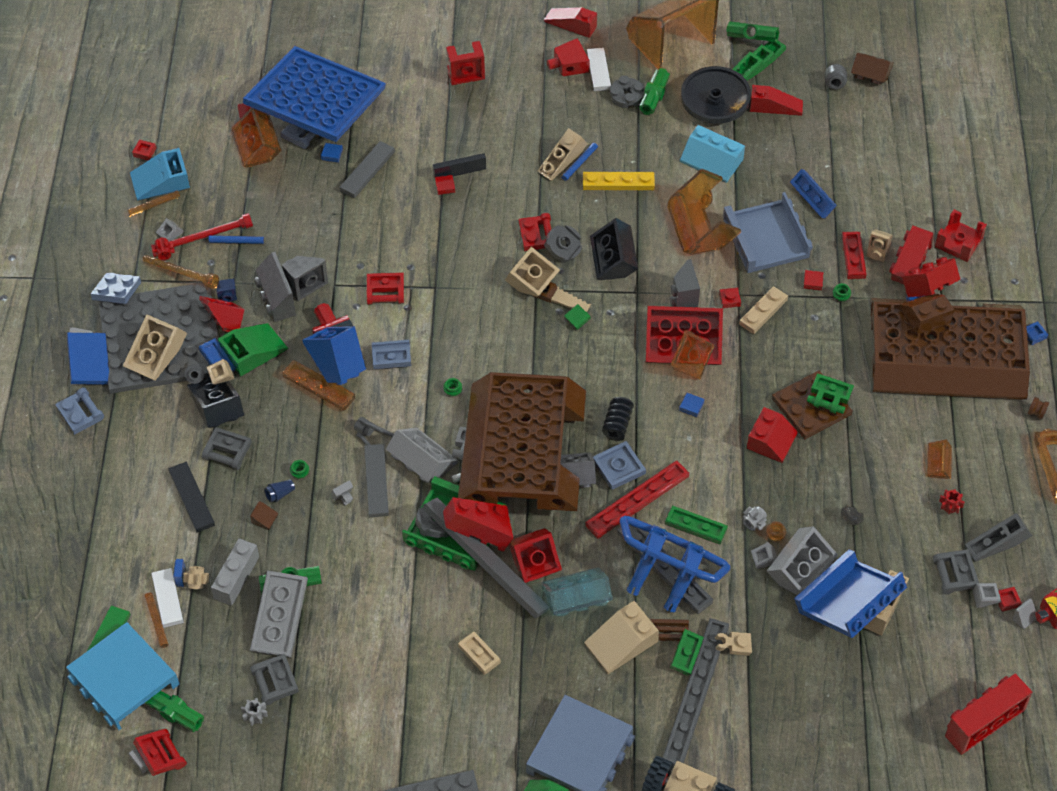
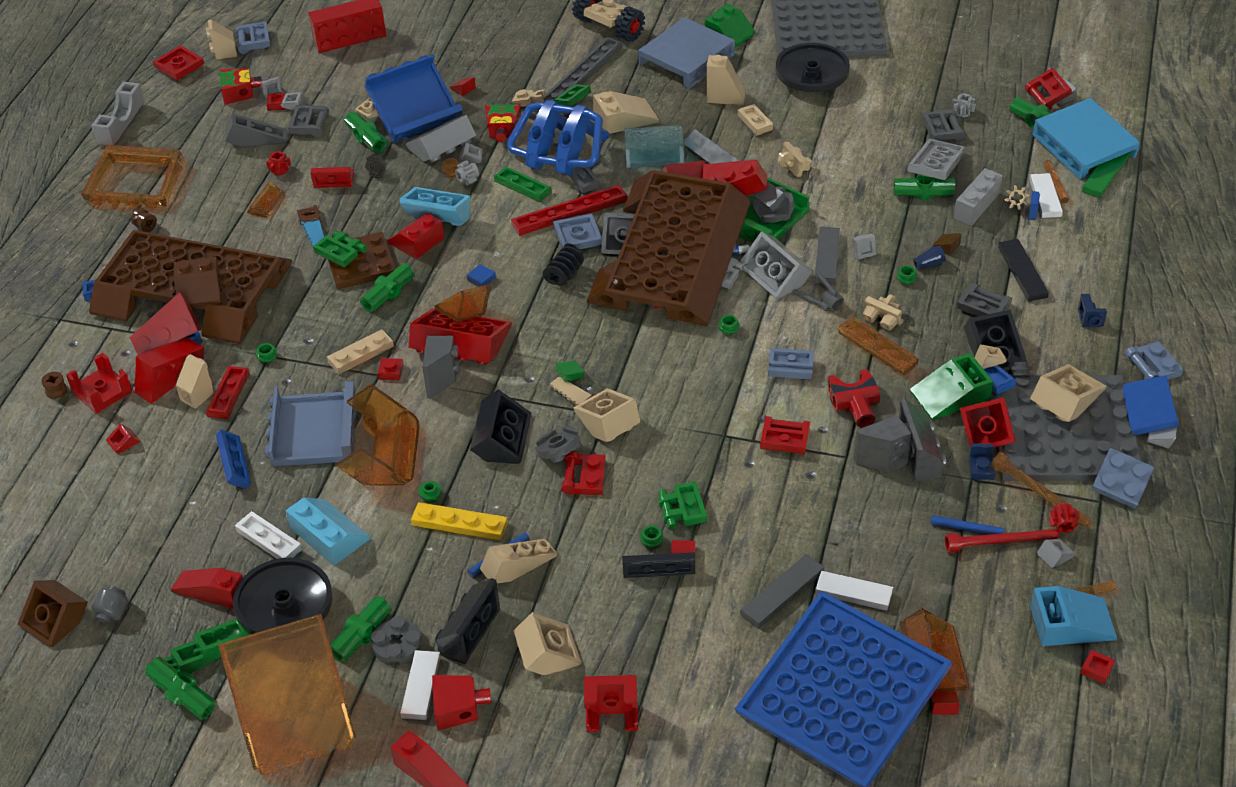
camera: 165 degrees left, 10 degrees down
blue slope [302,326,366,385] -> none
red tile [803,270,824,290] -> none
none -> reddish brown wheel [41,372,67,399]
none -> red slope [106,424,140,454]
none -> white plate [235,511,302,559]
none -> piece [297,205,324,250]
none -> red panel [311,167,354,188]
none -> green piece [344,111,387,153]
none -> green piece [360,263,415,313]
none -> medium azure slope [400,187,470,226]
none -> green plate [418,481,441,503]
none -> black slope [436,578,500,664]
none -> red slope [450,77,476,96]
none -> red torso [485,104,521,142]
none -> tan slope [513,612,582,675]
none -> green plate [640,525,664,548]
none -> green plate [658,482,707,530]
none -> tan slope [707,55,745,105]
none -> black dish [775,43,850,92]
none -> tan hips [777,142,812,177]
none -> white tile [815,571,893,611]
none -> tan hips [863,294,903,331]
none -> dark blue bracket [1078,294,1107,327]

